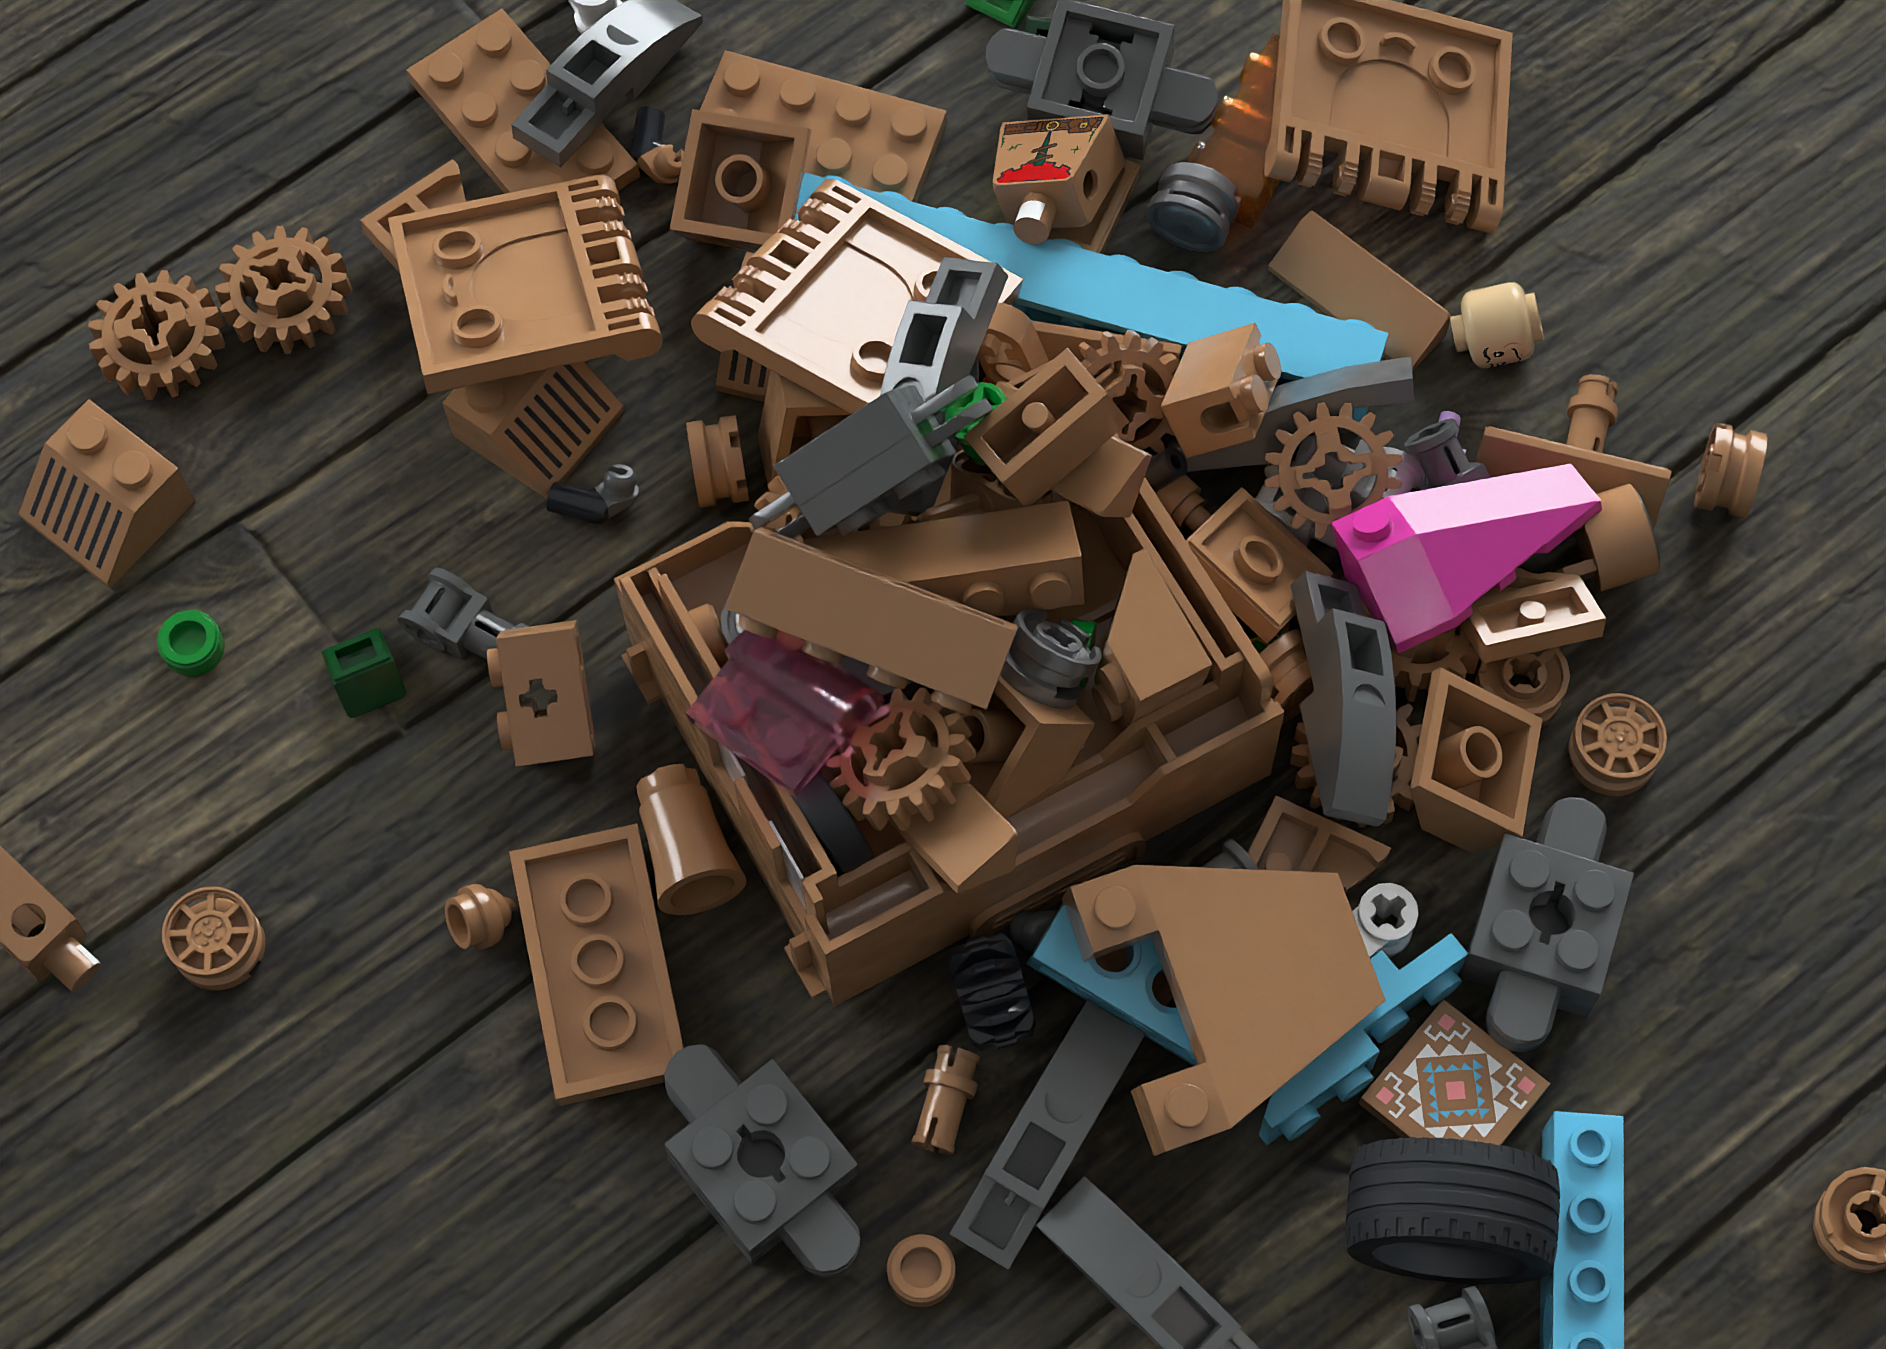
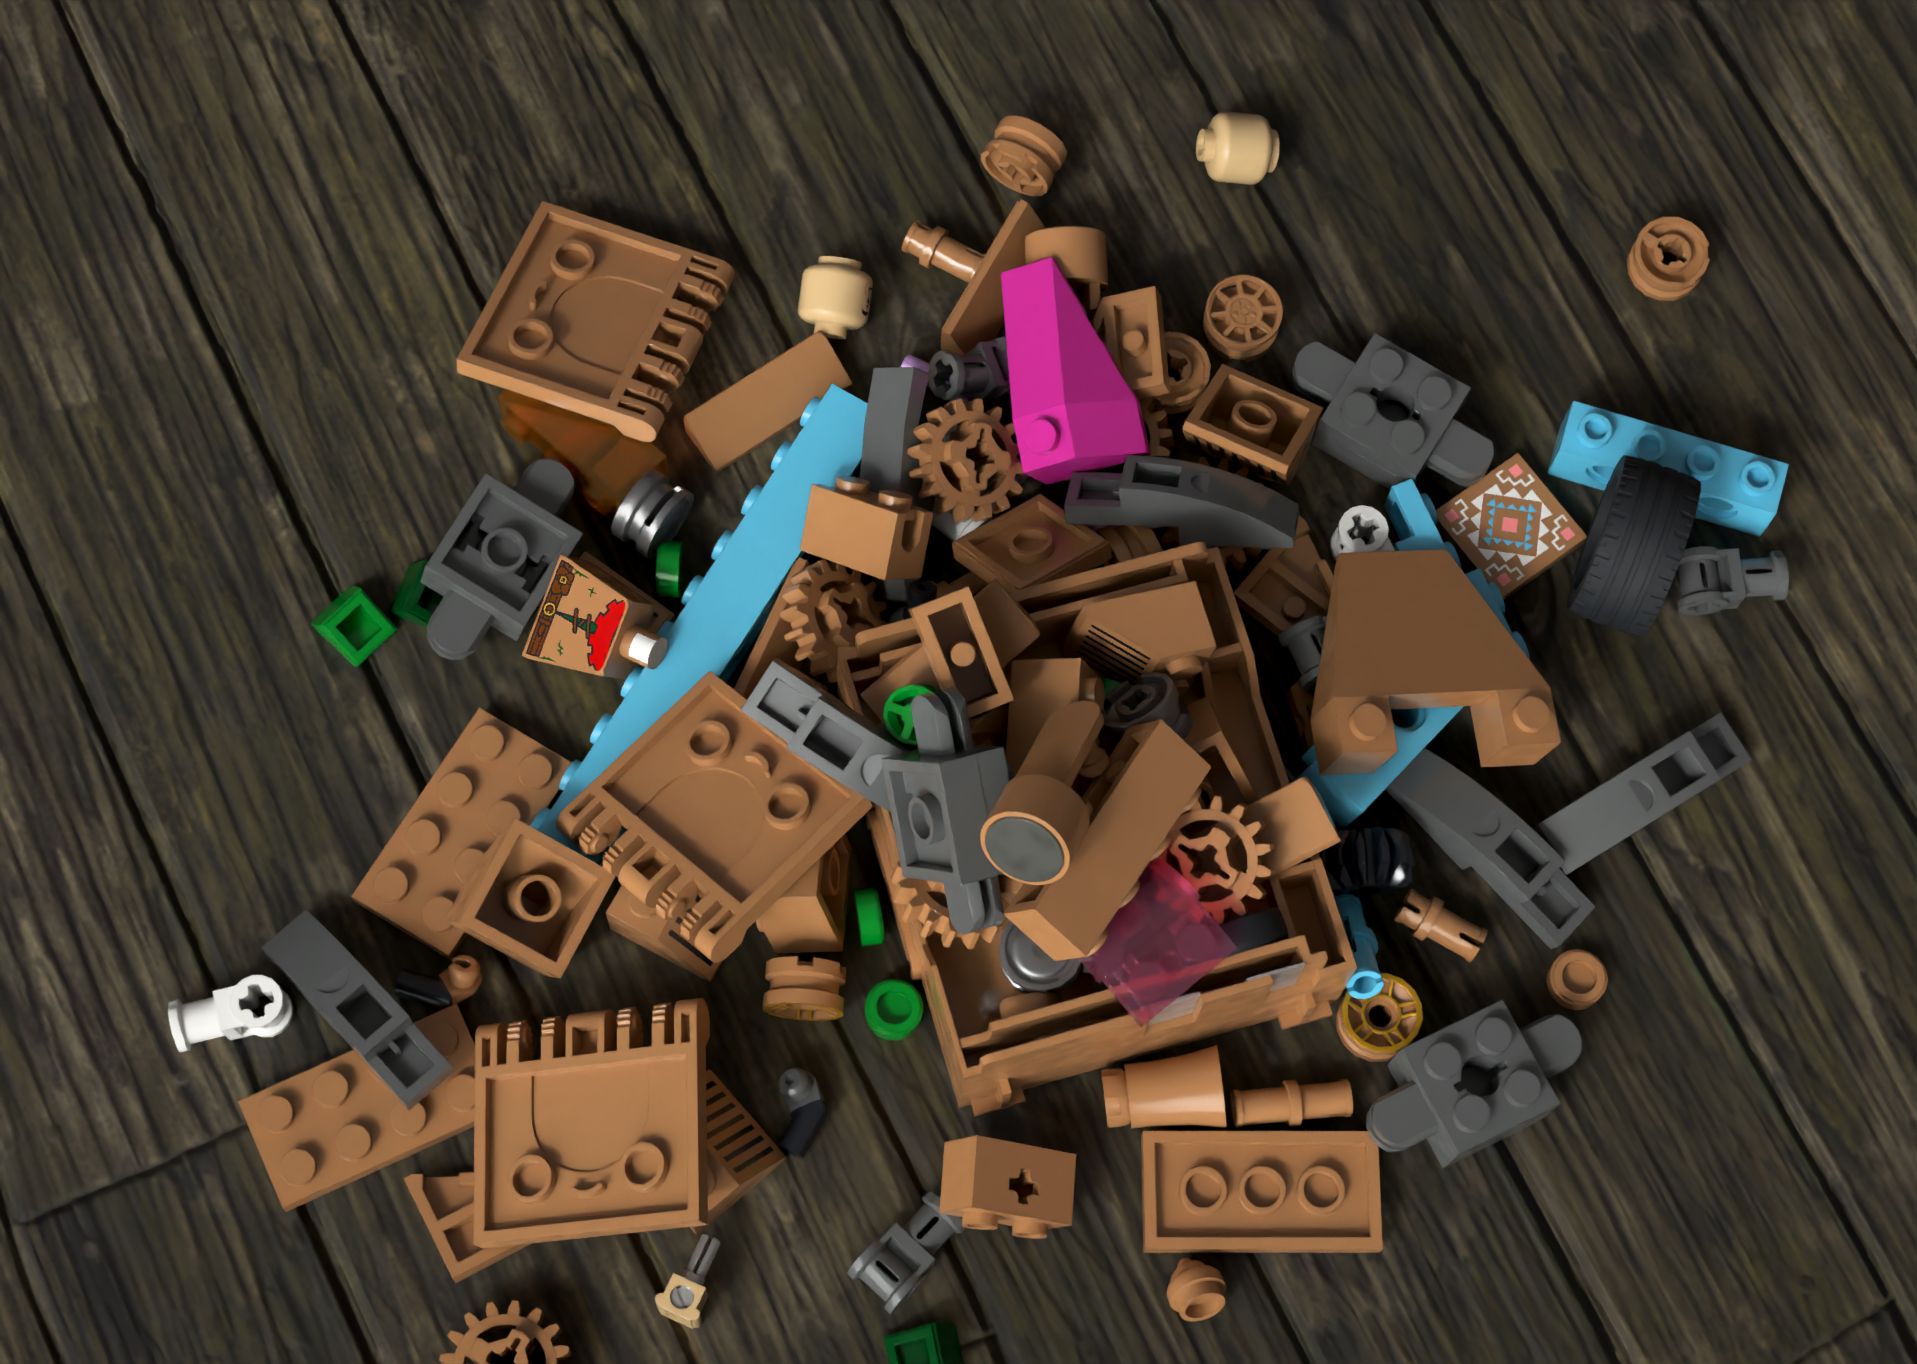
camera: 85 degrees left, 5 degrees up
none -> piece [655,1234,720,1329]
none -> green tile [656,541,684,598]
none -> medium nougat piece [980,701,1109,885]
none -> tan head [1196,111,1280,185]
none -> medium nougat pin [1230,1079,1353,1128]
none -> medium azure pin [1334,894,1384,999]
none -> medium nougat wheel [1336,973,1423,1062]

